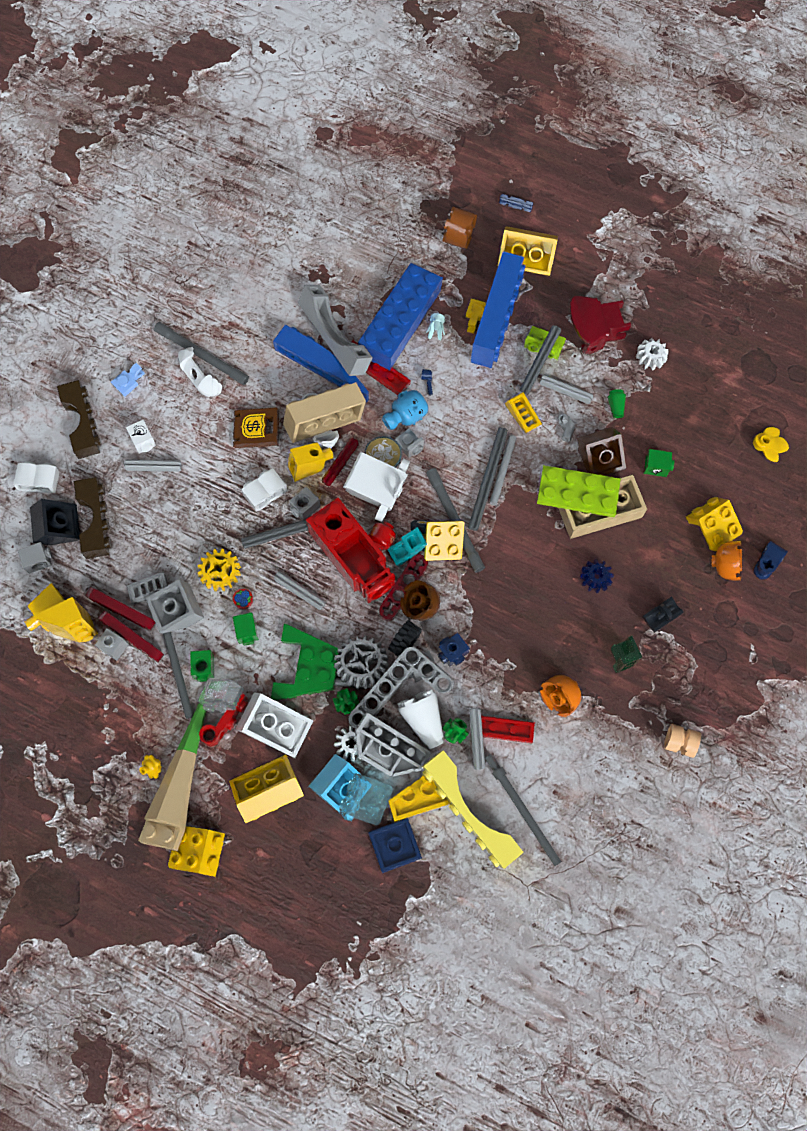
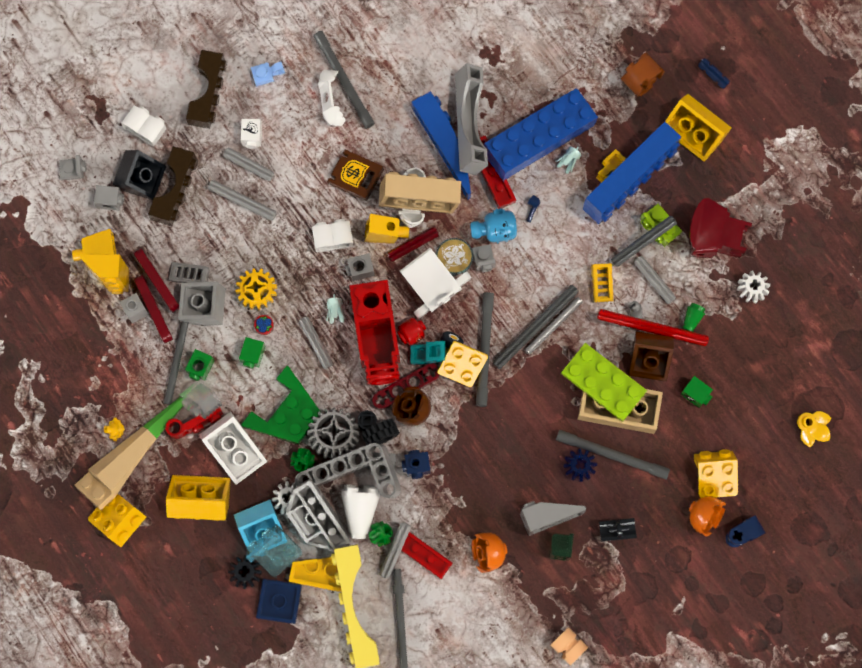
camera: 30 degrees right, 5 degrees up
dark grey axle [241,519,308,549] -> none
none -> light grey axle [208,180,277,221]
none -> black gear [228,555,262,589]
none -> light aqua piece [326,294,346,324]
none -> black wheel [357,410,377,431]
none -> light grey slope [520,501,586,536]
none -> dark grey piece [556,429,670,480]
none -> red axle [597,309,709,346]

